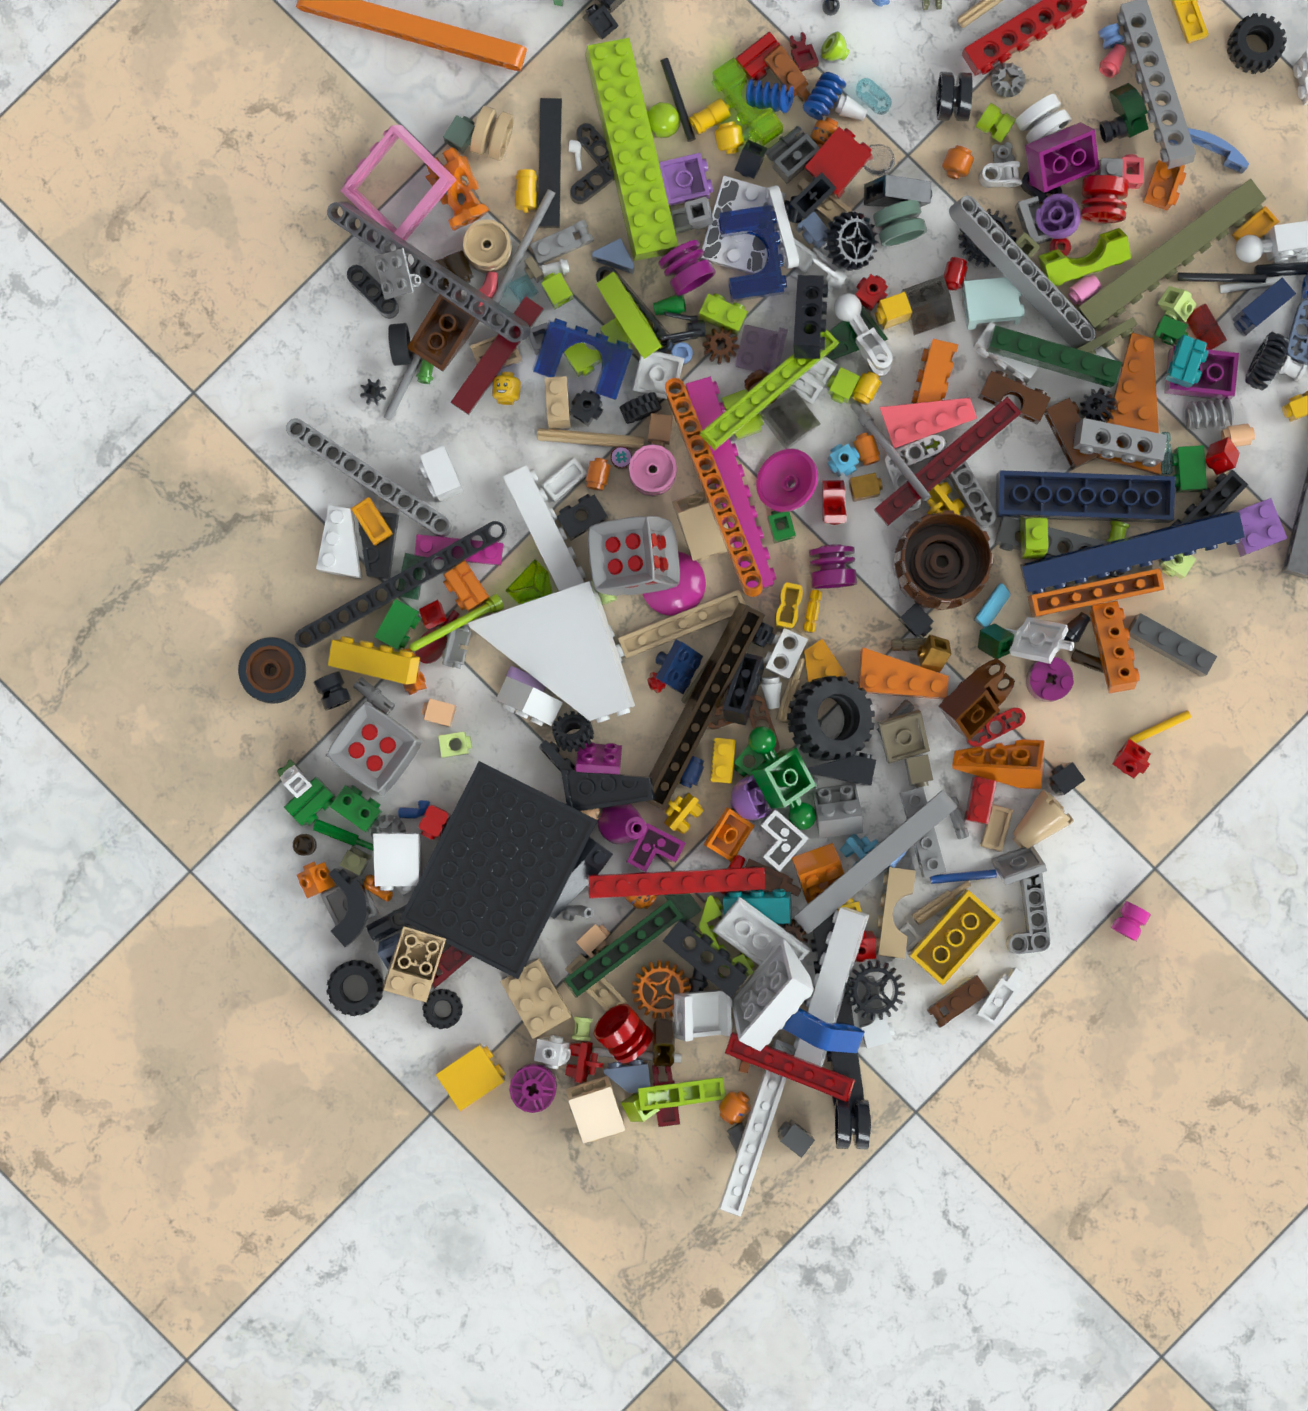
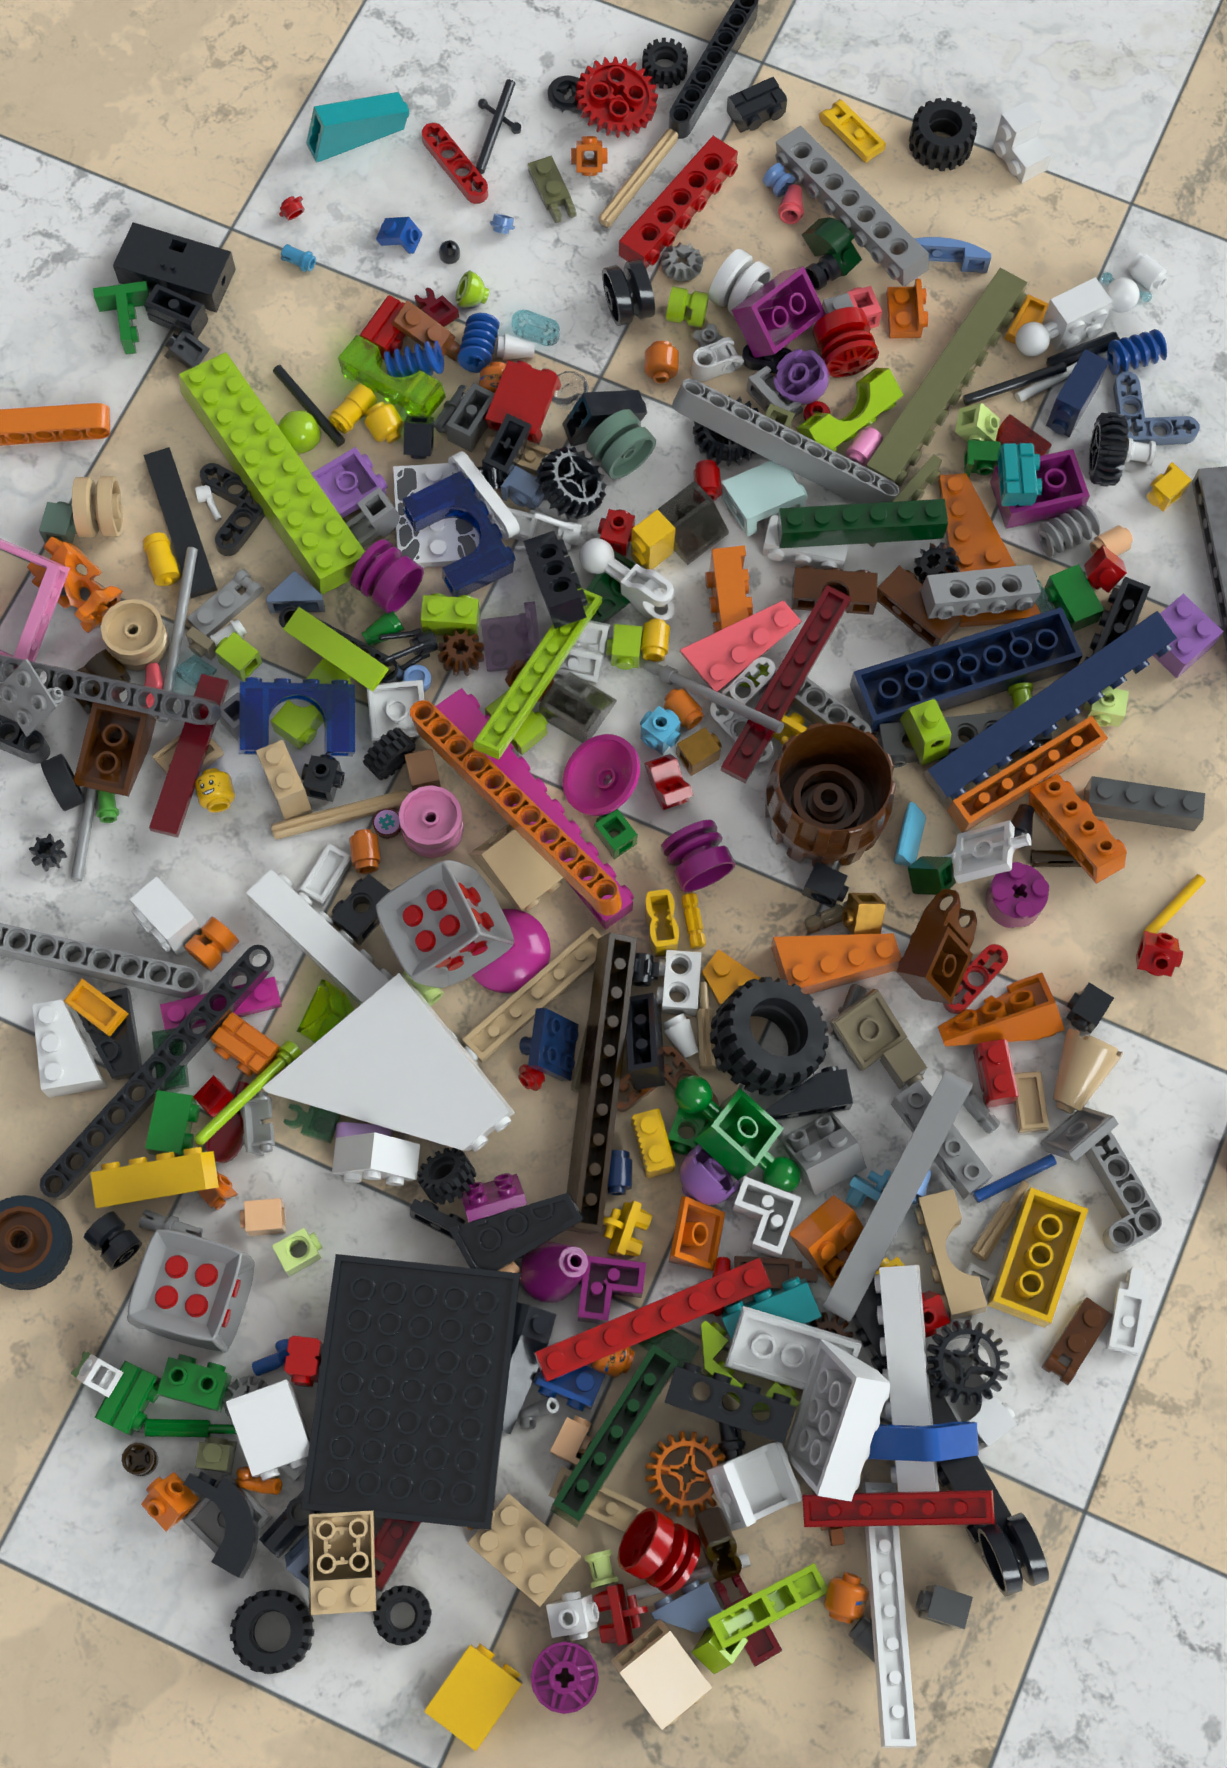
camera: 20 degrees left, 15 degrees down
none -> orange wheel [183,916,240,972]
none -> clear green plate [283,1104,341,1144]
none -> blue bracket [534,1366,605,1412]

